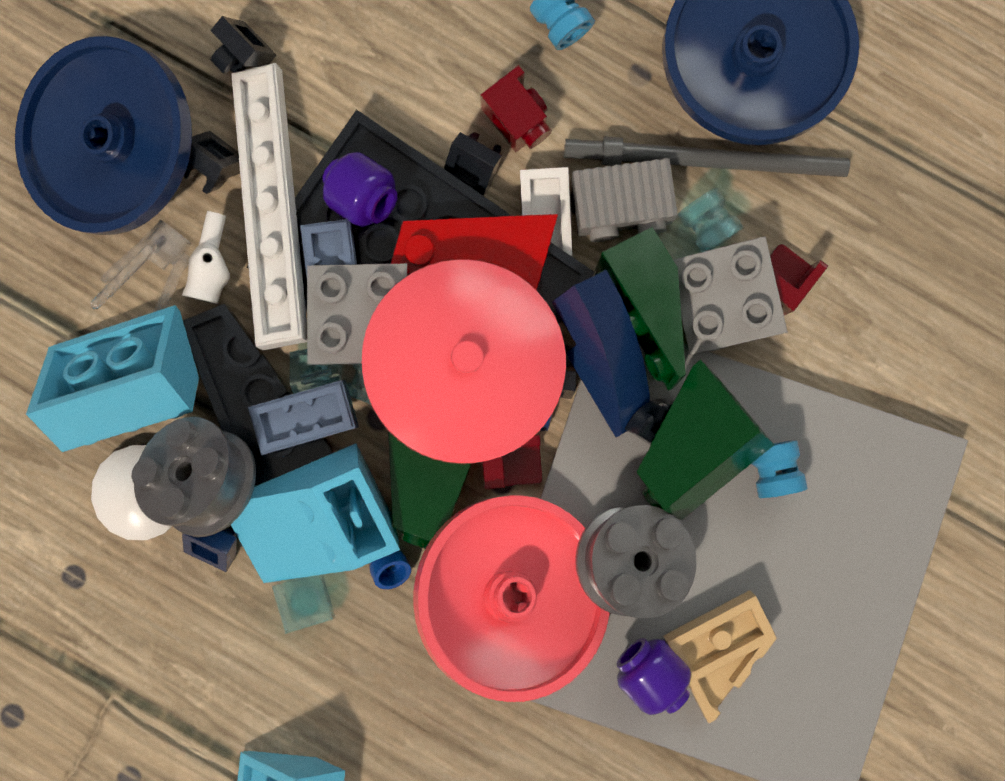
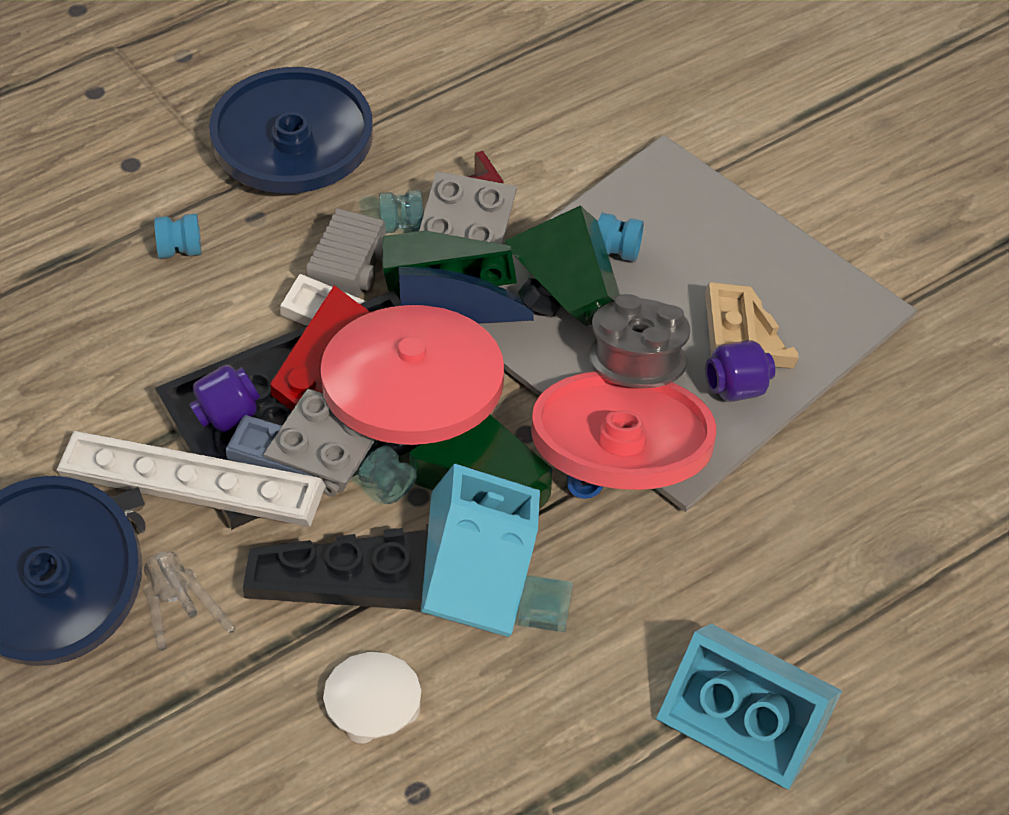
camera: 65 degrees left, 35 degrees down
medium azure slope [26,305,199,452] -> none
flat silver wheel [131,417,256,537] -> none
white piece [182,211,230,304] -> none
dark blue tile [182,526,238,572] -> none
black tile [210,16,276,74] -> none
sand blue plate [248,380,359,455] -> none
clear light blue plate [290,349,342,394] -> none
blue hinge [369,550,411,589] -> none
black tile [444,132,502,196] -> none
dark red brick [480,65,552,153] -> none
dark red panel [483,435,543,489] -> none
dark grey bar [564,136,850,177] -> none

